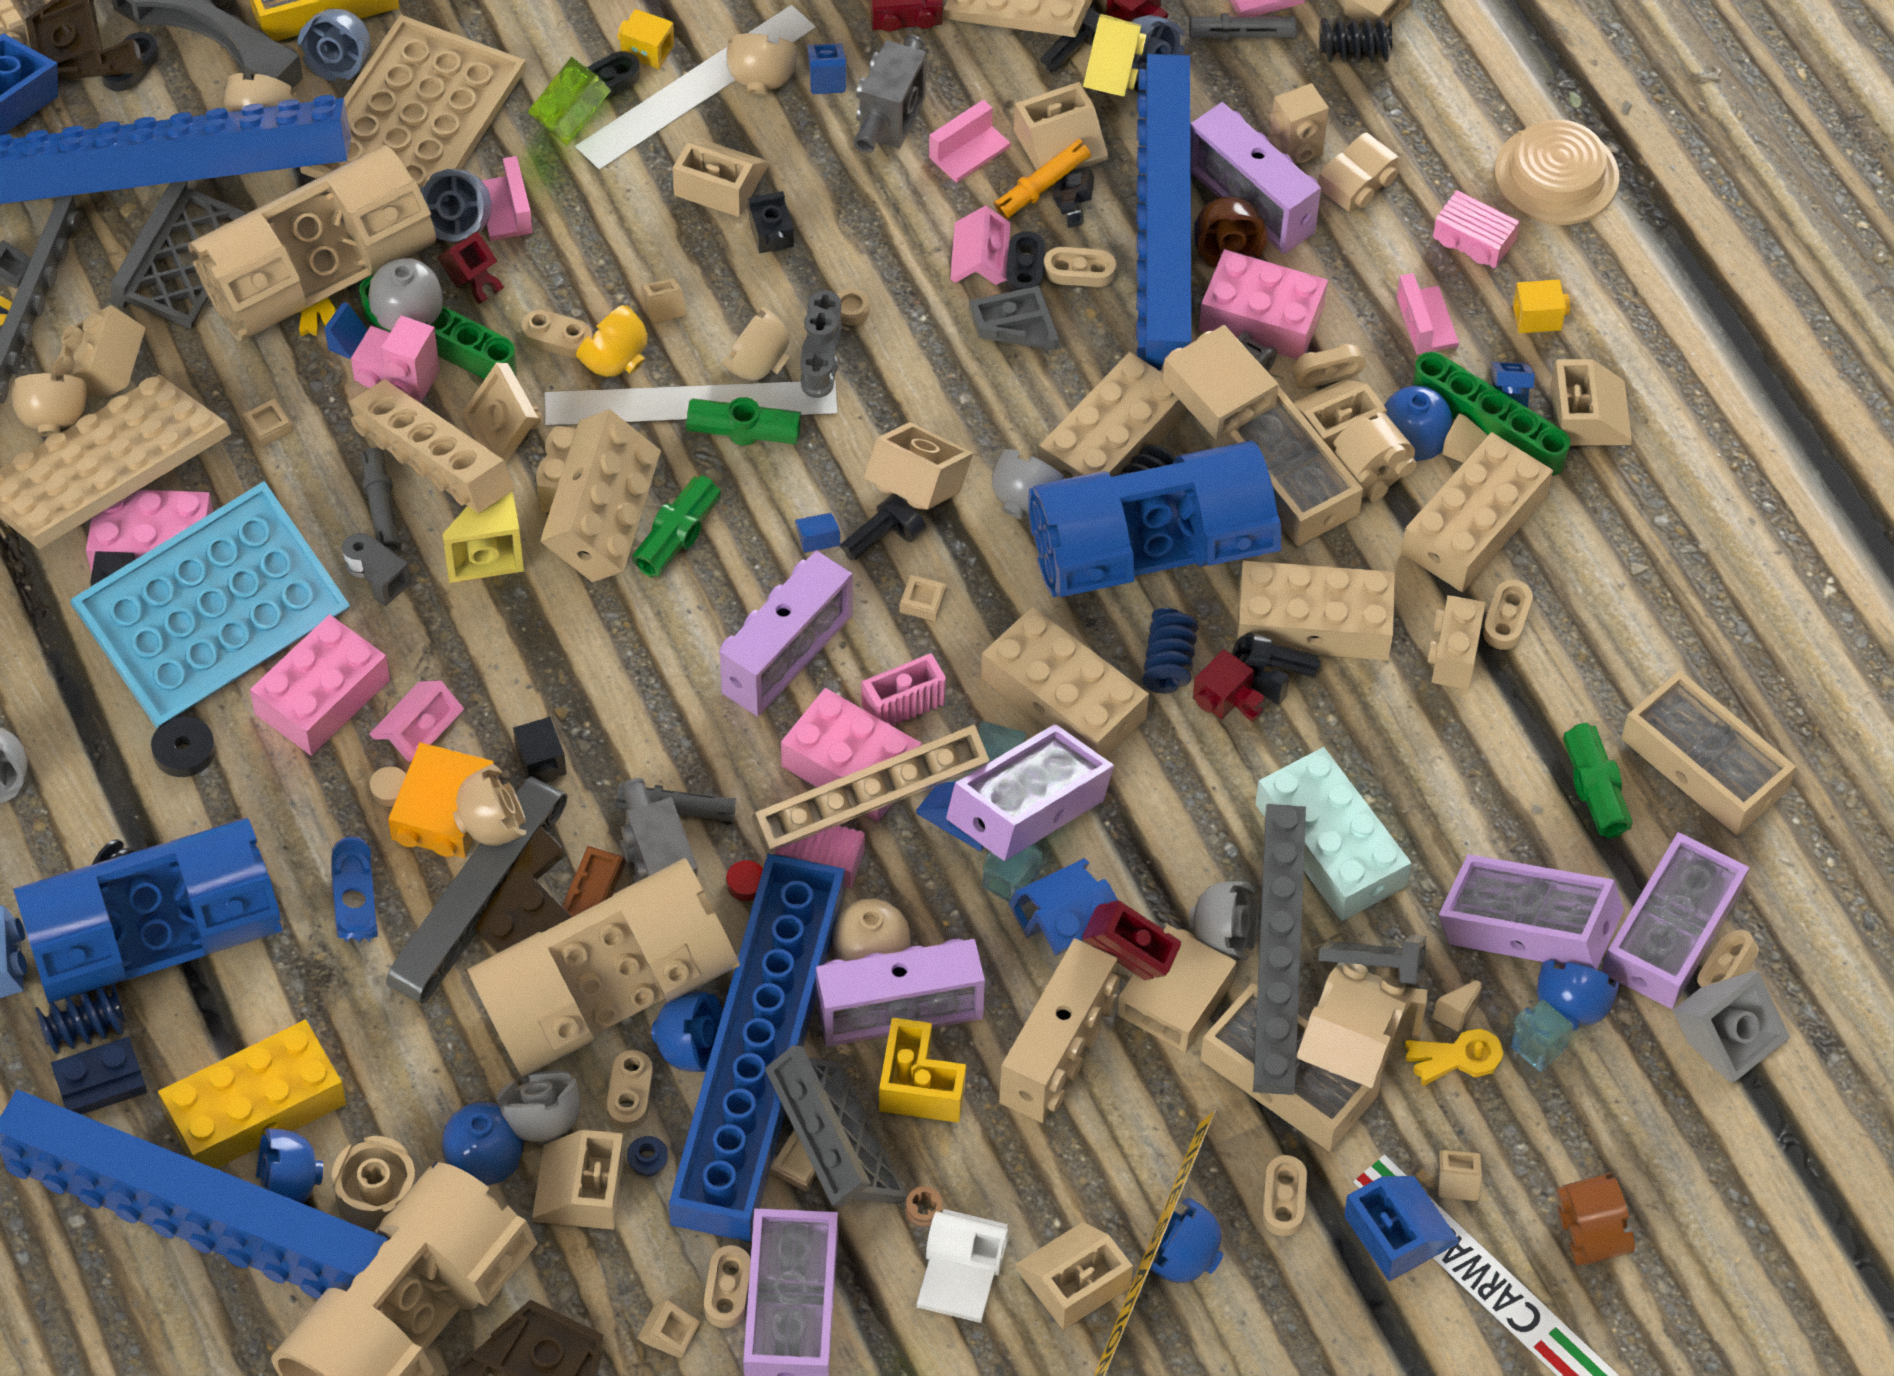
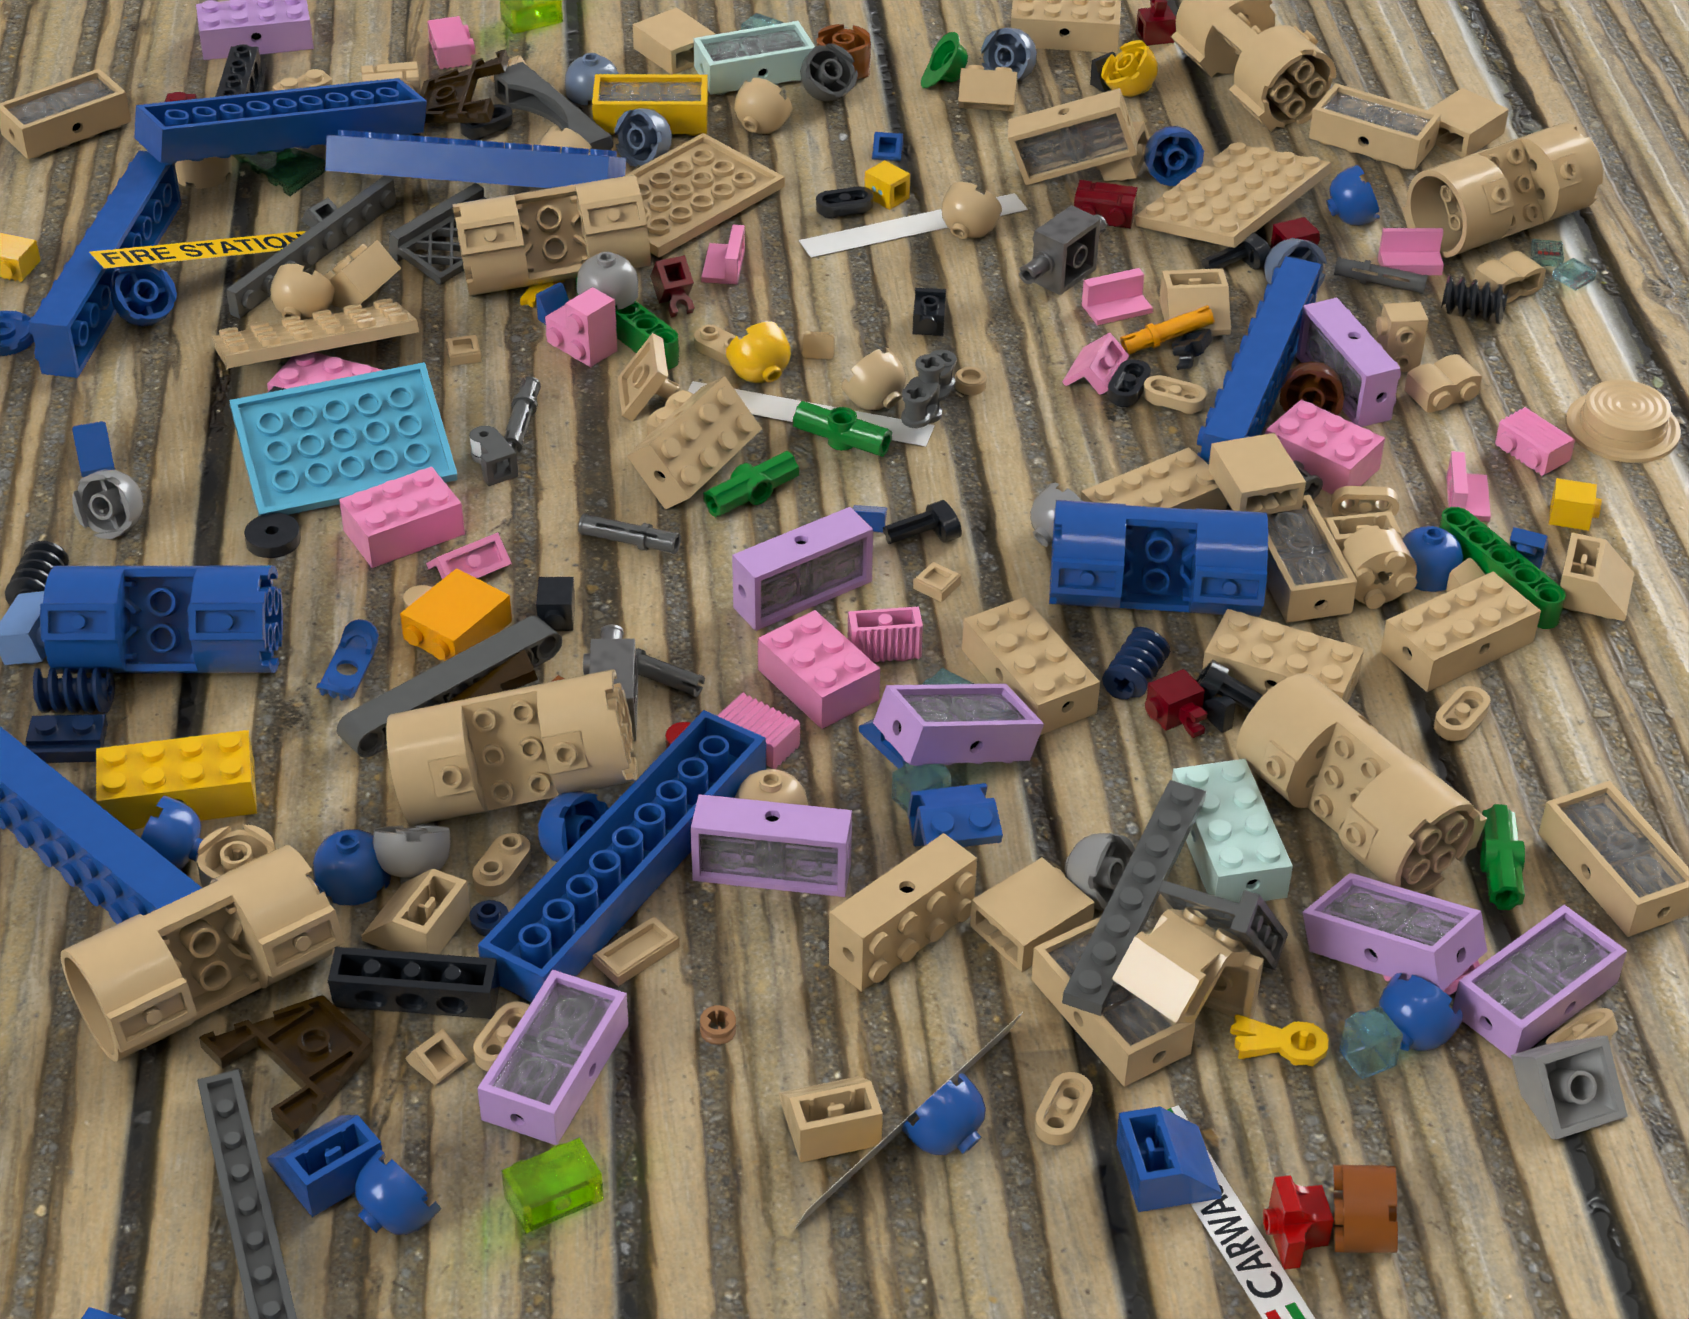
camera: 20 degrees right, 15 degrees down
tan brick [349,379,515,514] -> none
sand blue cylinder [420,169,492,242] -> none
light yellow slope [442,492,524,583] -> none
tan cylinder [453,764,526,846] -> none
clear neon green brick [527,56,611,146] -> none
tan slope [672,139,768,217] -> none
tan brick [751,724,990,854] -> none
dark grey fence [764,1045,908,1207] -> none
blue slope [807,43,846,94] -> none
tan brick [864,422,973,510] -> none
yellow brick [879,1018,966,1123] -> none
white piece [917,1209,1009,1323] -> none
dark grey wing [969,286,1059,350] -> none
dark red brick [1082,900,1182,980] -> none
light yellow slope [1083,14,1146,97] -> none
tan brick [1427,595,1485,690] -> none
tan slope [1433,980,1482,1032] -> none
tan slope [1438,1150,1482,1201] -> none
none -> black brick [328,947,500,1019]
none -> dark grey pin [578,513,681,554]
none -> tan cylinder [1236,673,1487,894]
none -> red brick [1263,1175,1334,1270]

